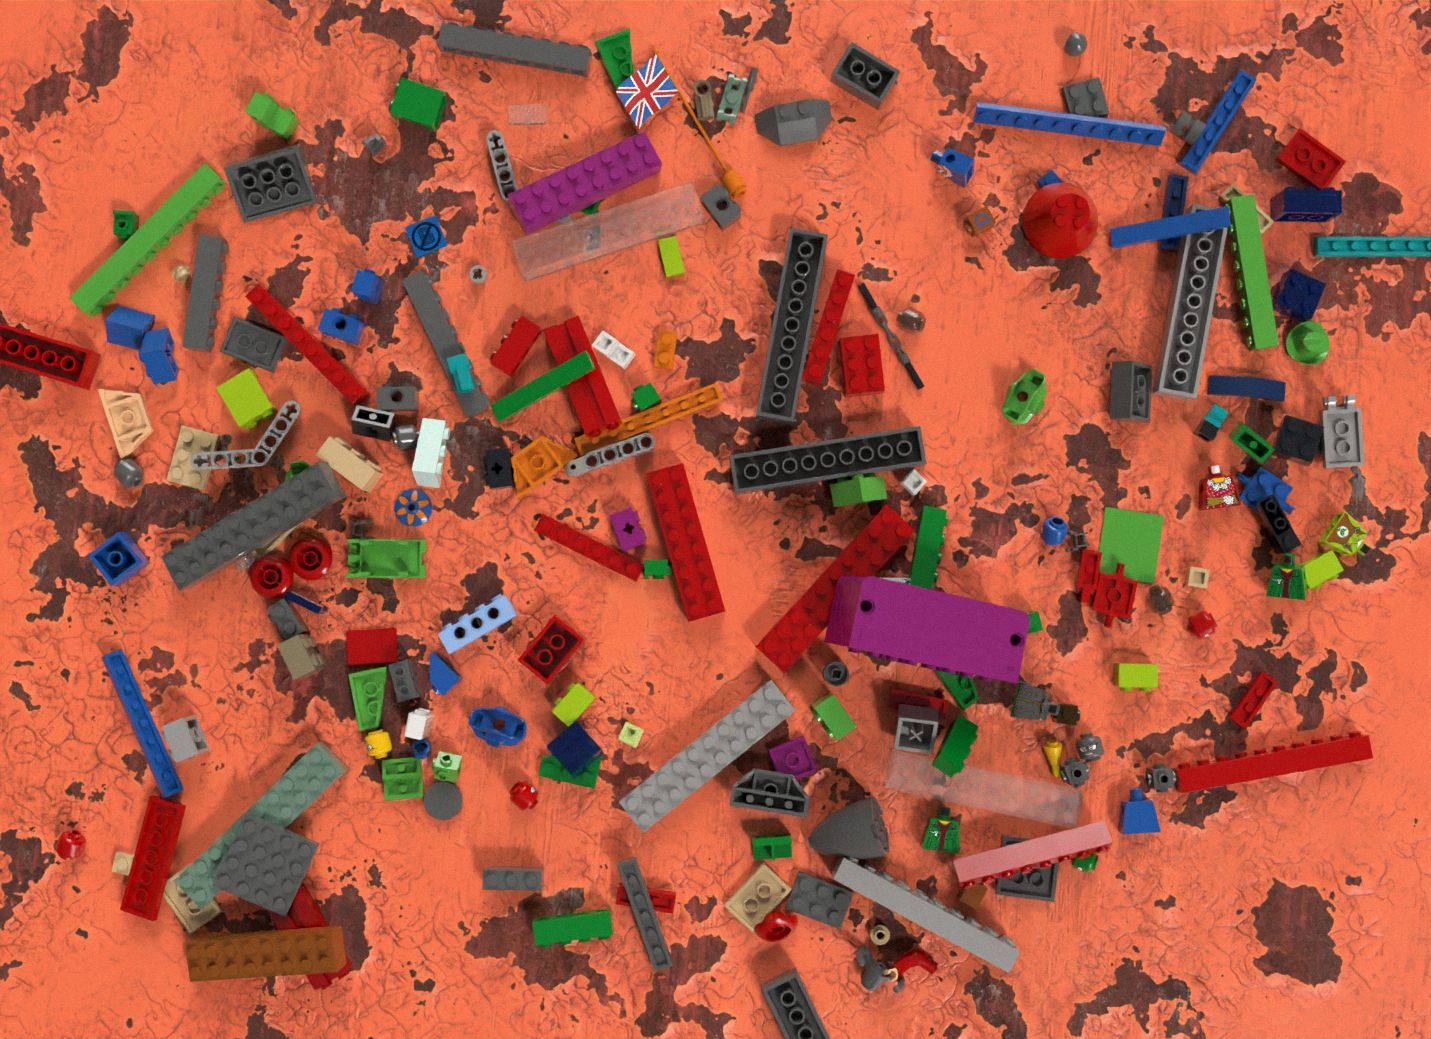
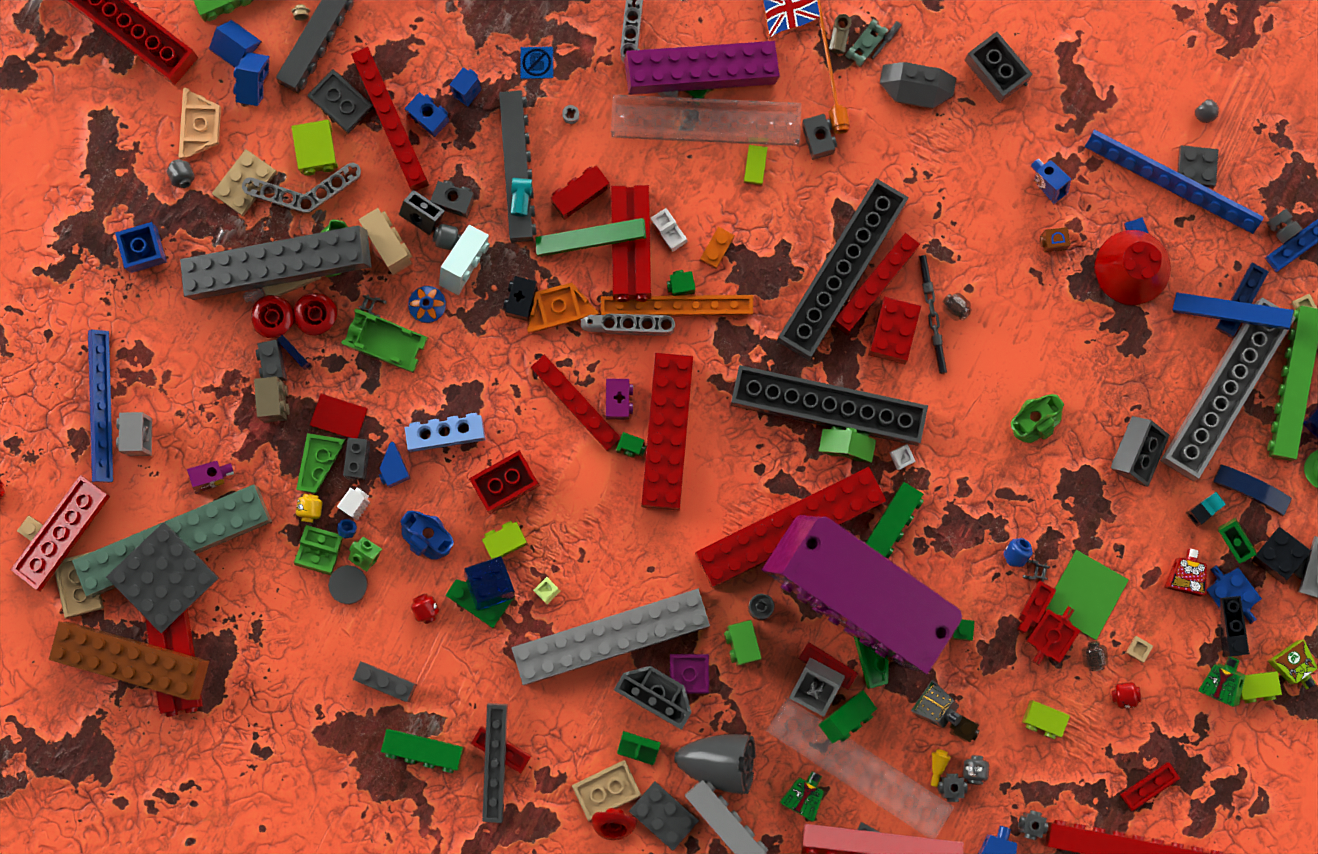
camera: 20 degrees right, 5 degrees down
none -> magenta torso [187,461,234,494]

